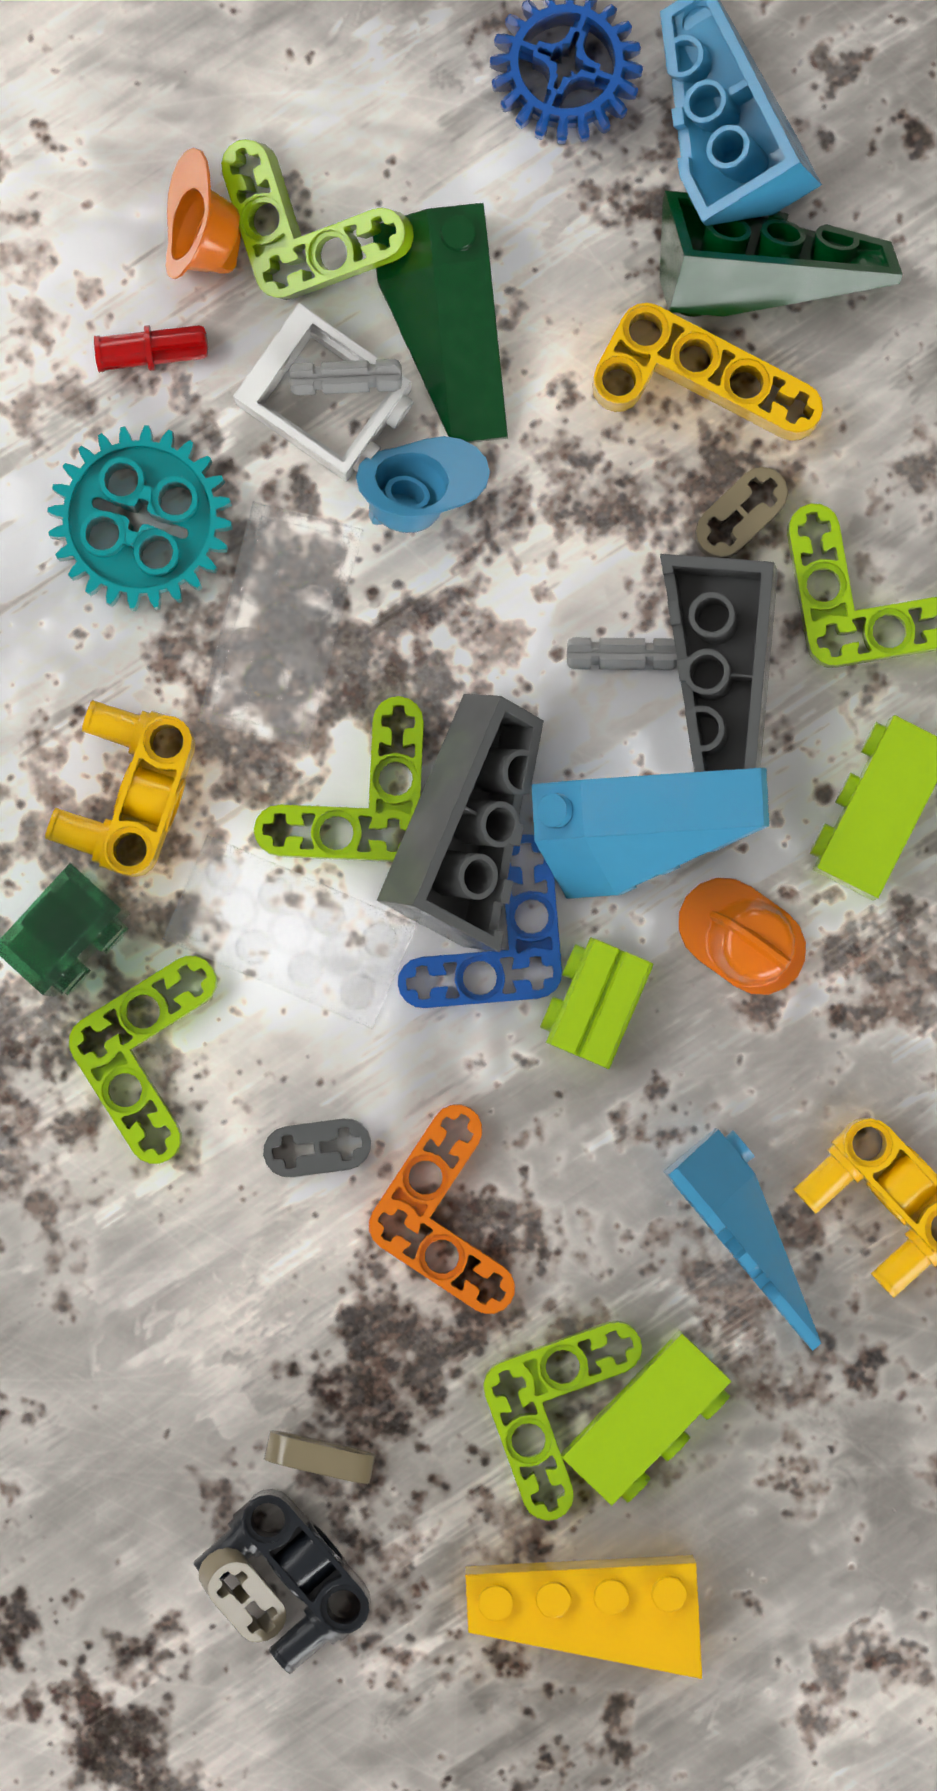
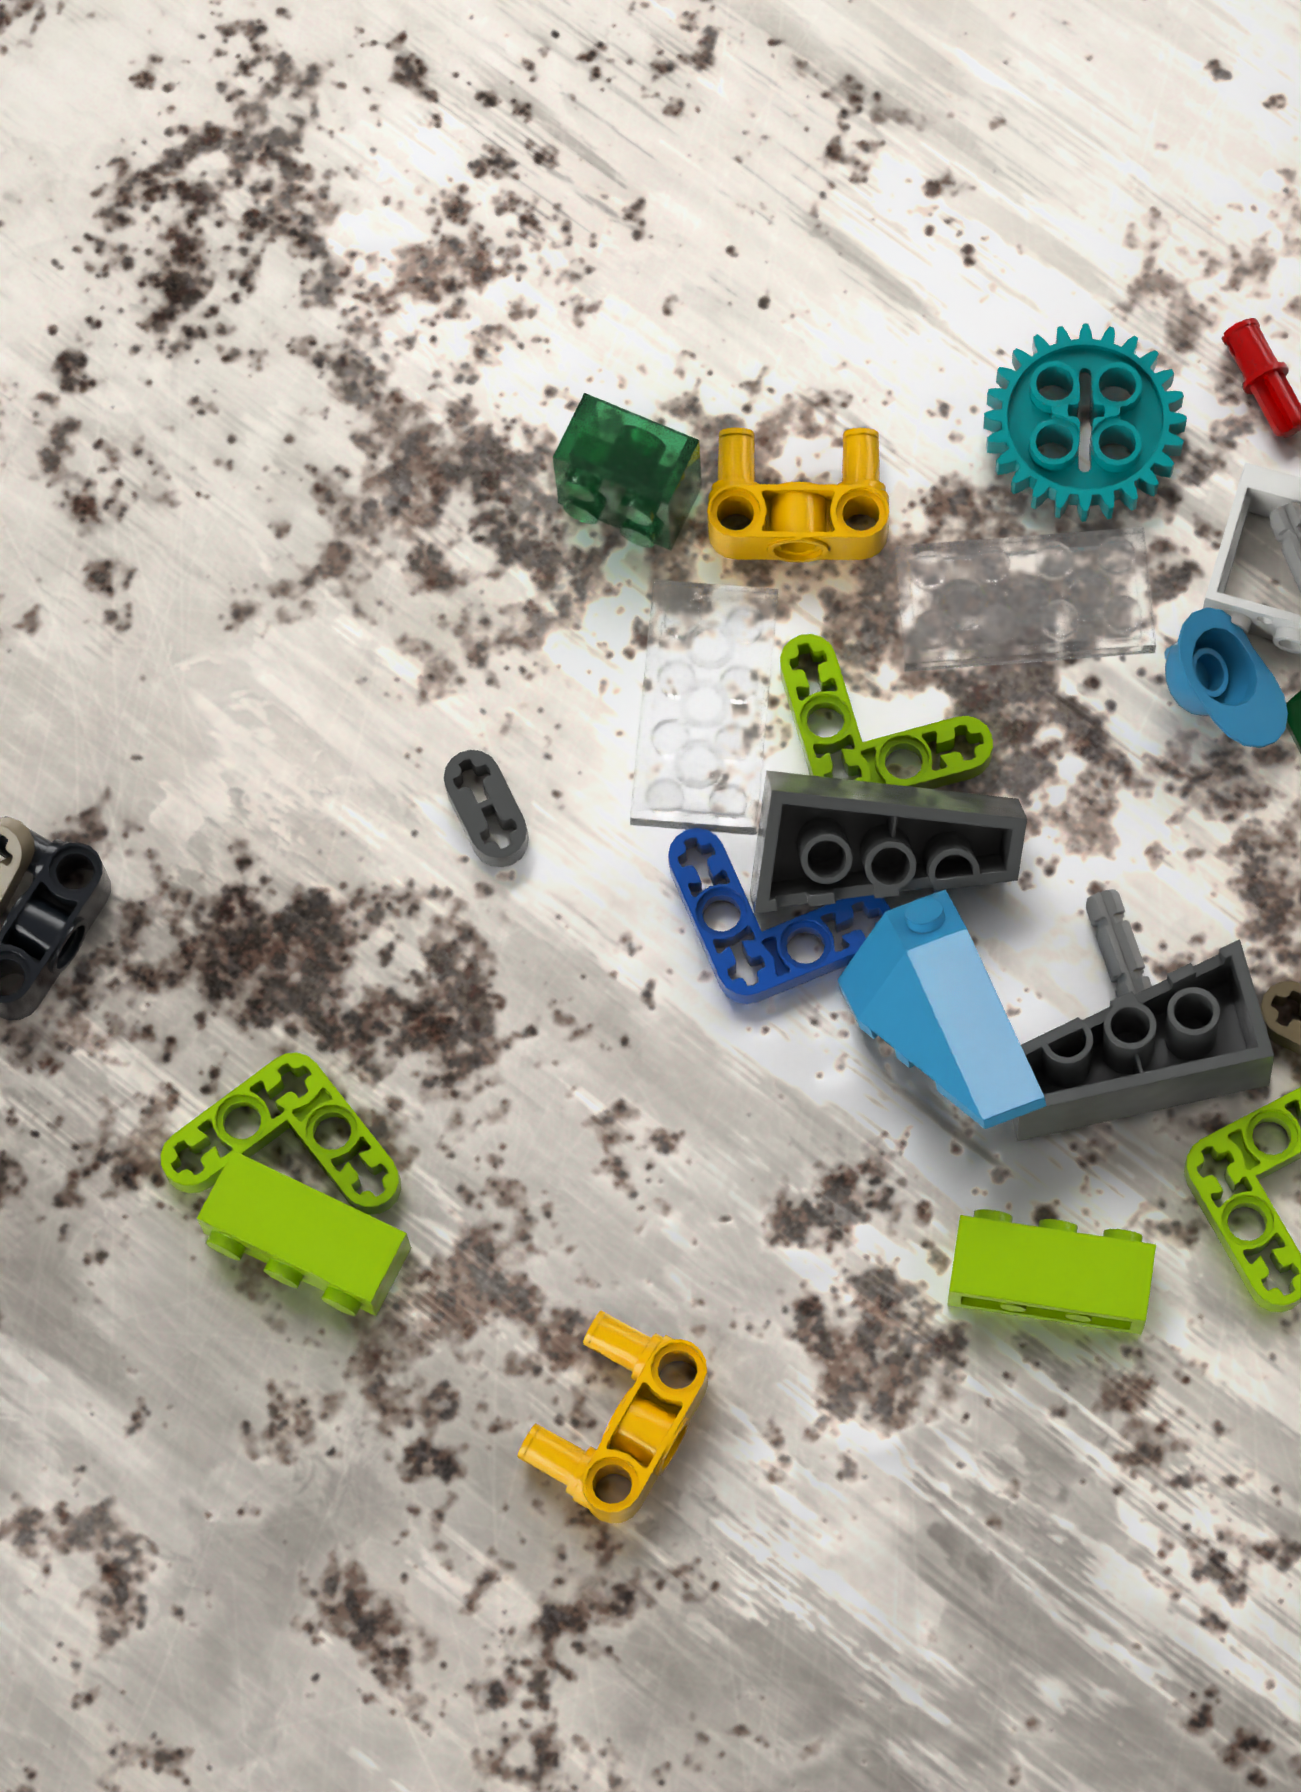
camera: 75 degrees right, 15 degrees down
lime beam [69,956,218,1164] -> none
dark tan beam [264,1430,376,1484] -> none
orange beam [369,1104,515,1314] -> none
yellow wedge [465,1555,702,1679] -> none
lime brick [540,937,654,1069] -> none
dark azure wedge [663,1128,821,1351] -> none
orange piece [679,878,806,995] -> none

